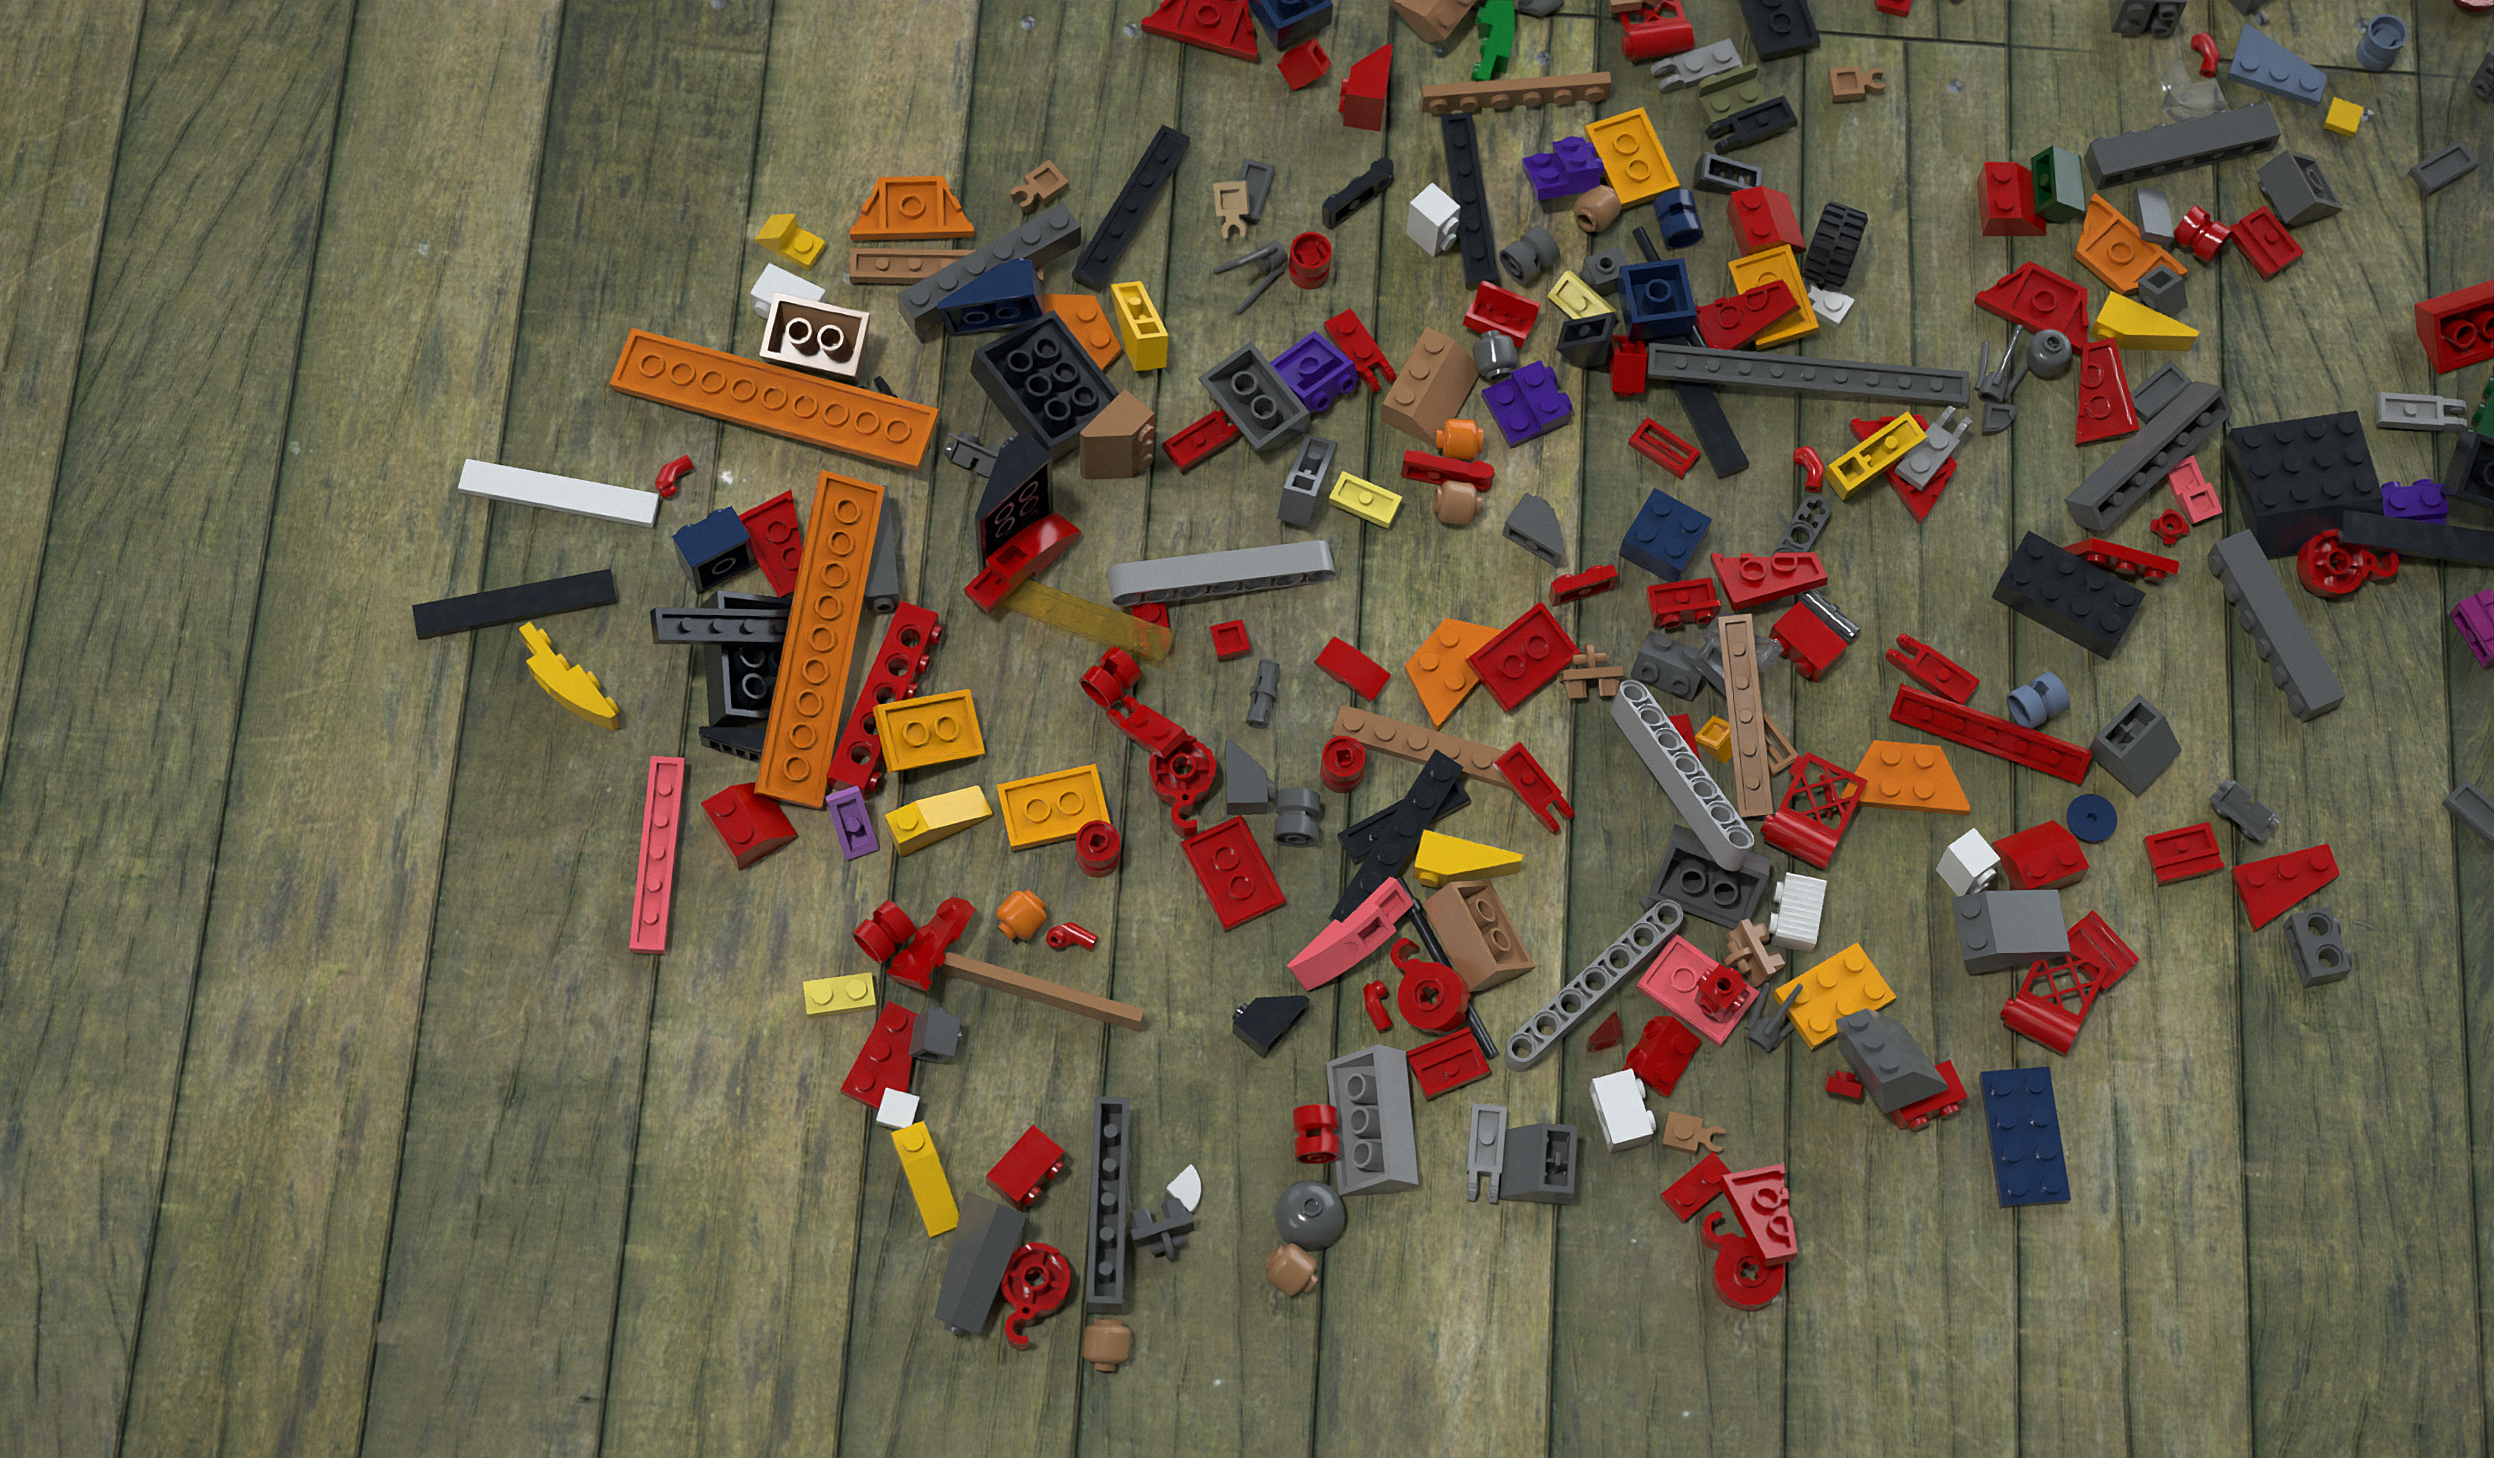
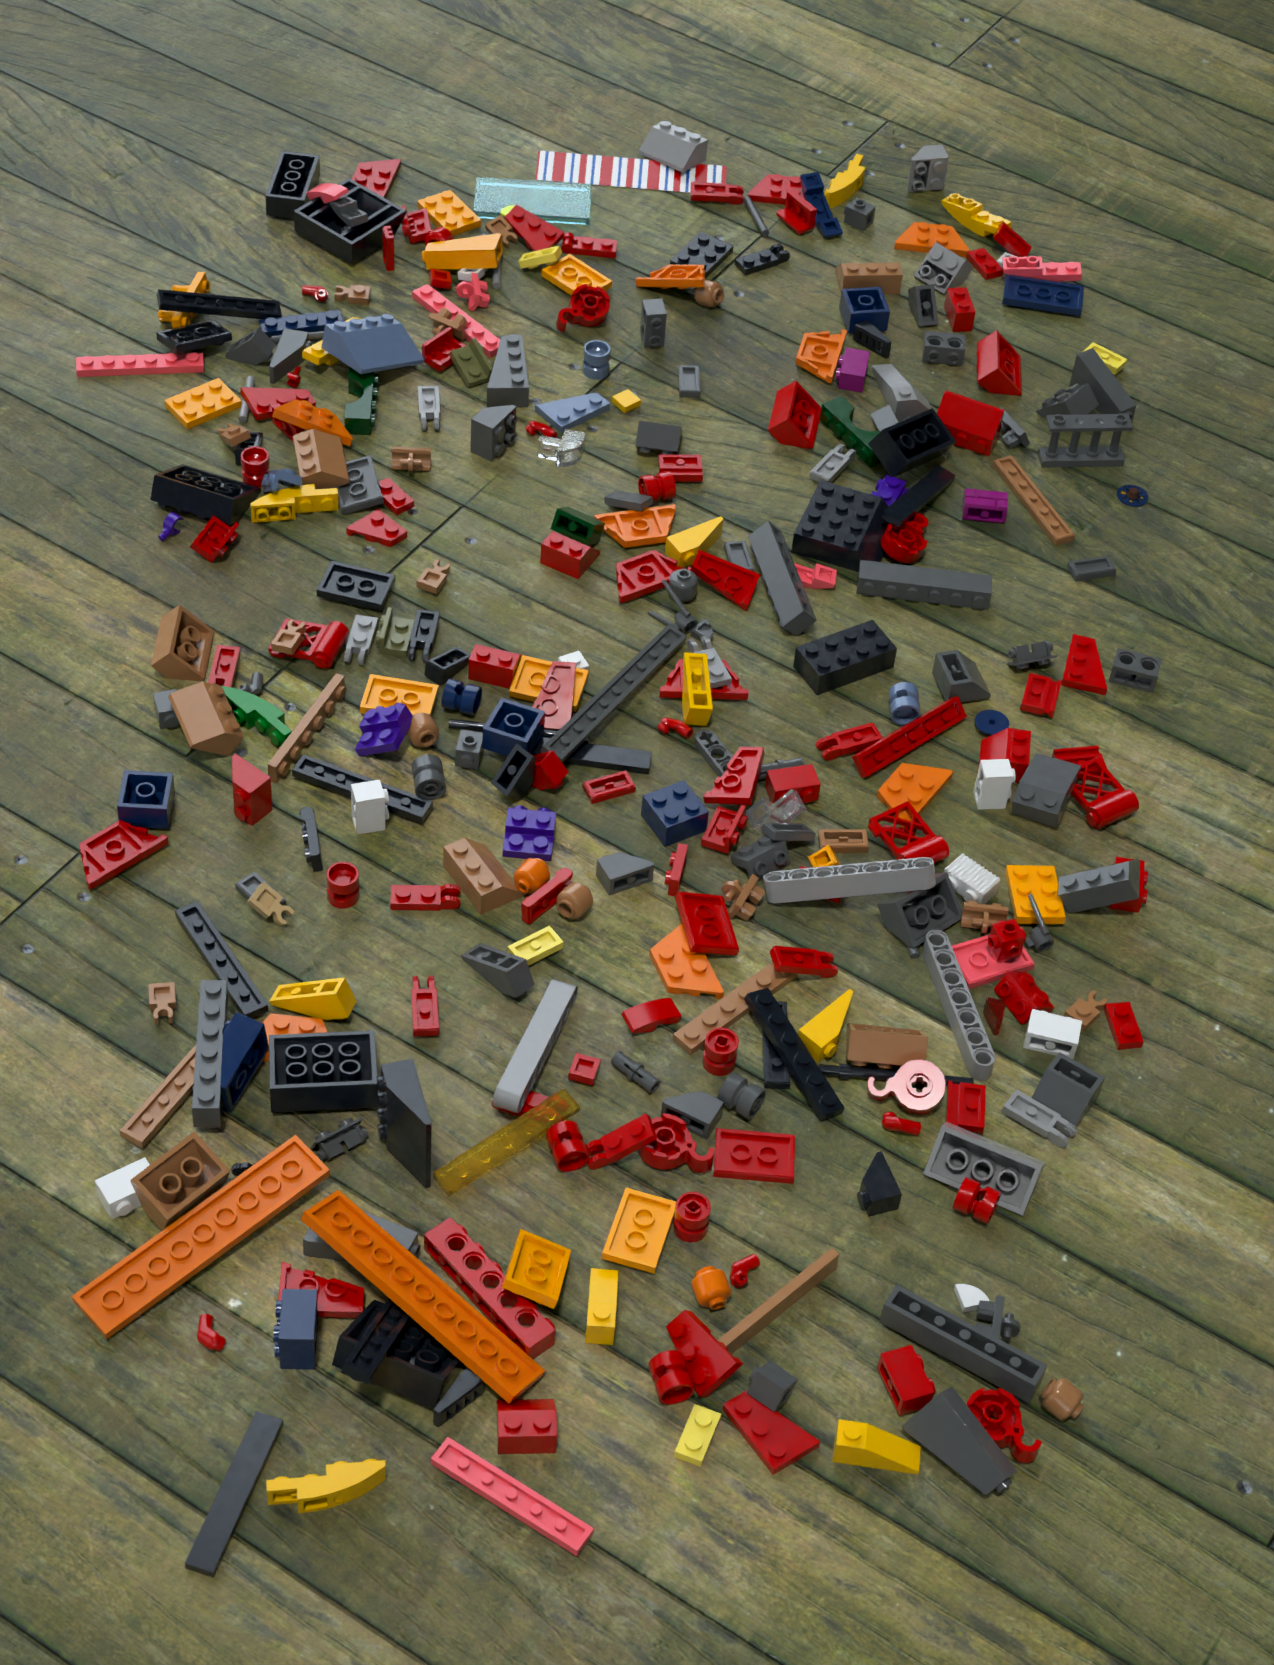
camera: 60 degrees left, 20 degrees down
white tile [458,459,660,528] -> none
yellow slope [754,214,826,271] -> none
medium lavender slope [825,785,879,860] -> none
orange wing [850,176,974,240] -> none
white tile [876,1088,919,1130] -> none
red slope [964,513,1082,614] -> none
medium nougat slope [1080,389,1155,480] -> none
dark grey slope [1199,341,1311,452] -> none
dark grey plant [1213,240,1288,314] -> none
medium nougat head [1264,1243,1318,1296] -> none
dark purple plate [1270,331,1359,414] -> none
dark grey cylinder [1275,1180,1345,1252] -> none
red panel [1277,37,1332,90] -> none
coral slope [1287,877,1414,991] -> none
red bracket [1462,281,1541,349] -> none
dark grey head [1472,330,1518,381] -> none
light yellow plate [1547,270,1617,319] -> none
red piece [1700,1211,1785,1312] -> none
medium nougat plate [1718,613,1774,818] -> none
wing [1719,1163,1798,1267] -> none
black tyre [1802,201,1868,290] -> none
red plate [1823,1069,1863,1098] -> none
dark blue plate [1979,1067,2071,1209] -> none
red wing [2063,537,2180,582] -> none
dark grey brick [2084,102,2281,190] -> none
dark grey brick [2137,264,2188,318] -> none
red plate [2150,509,2190,546] -> none

